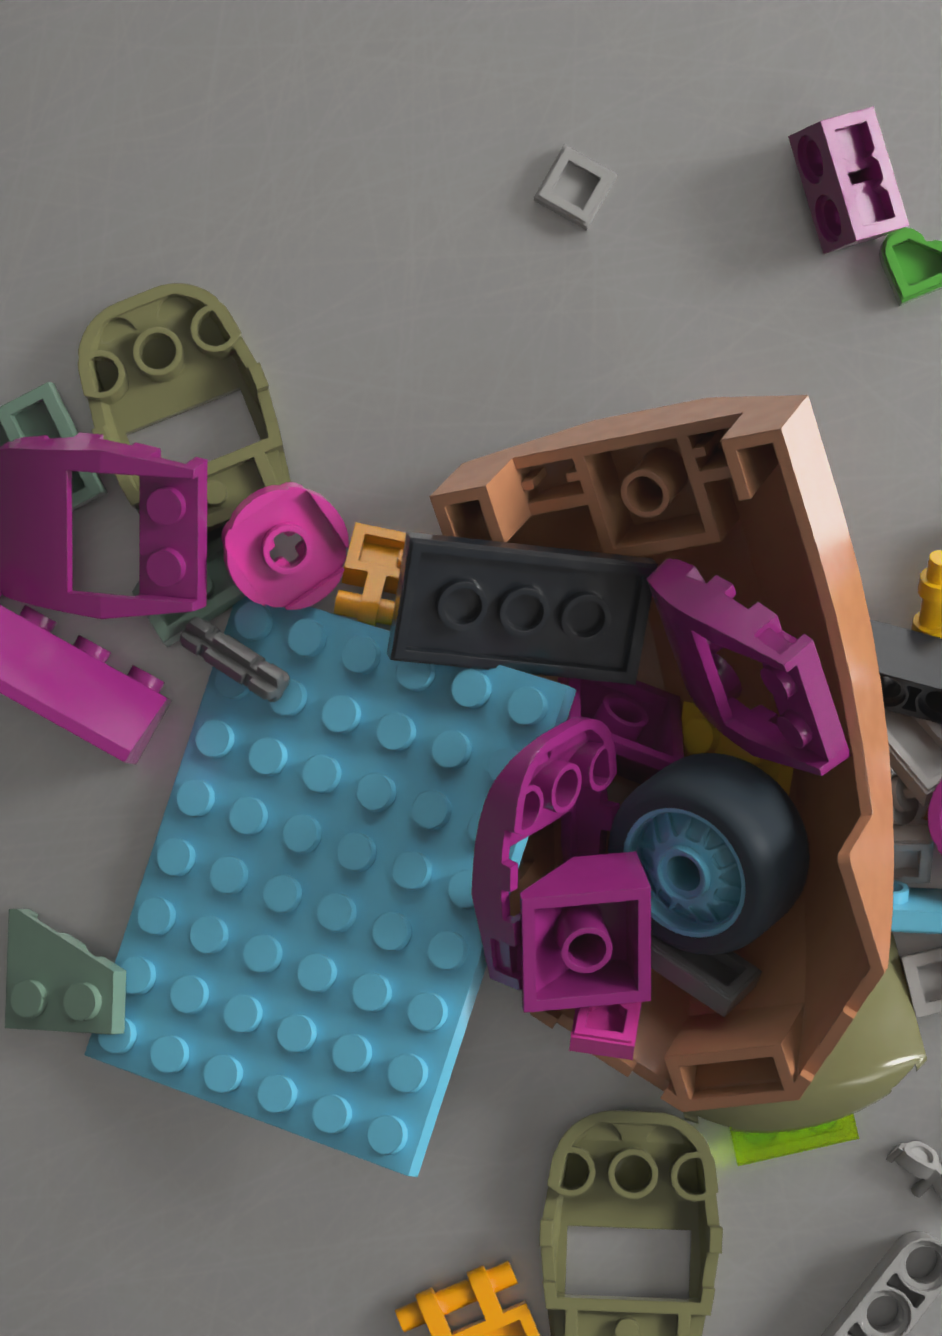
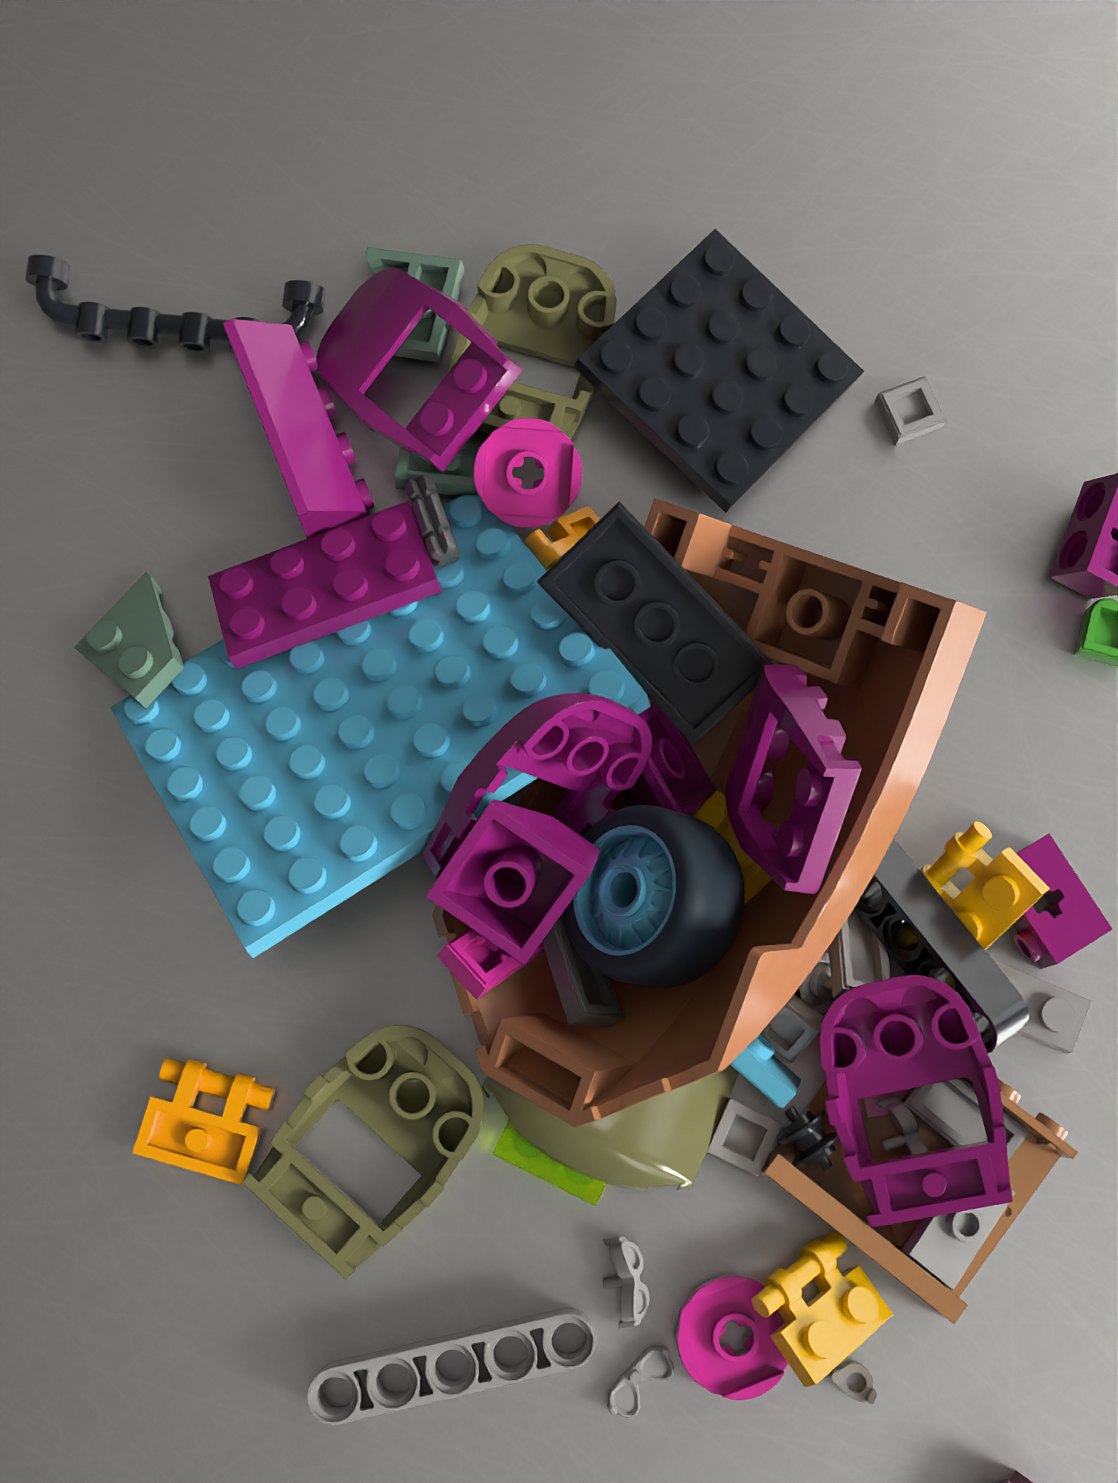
camera: 35 degrees right, 10 degrees down
none -> magenta plate [208,500,442,669]
none -> black plate [574,229,864,513]

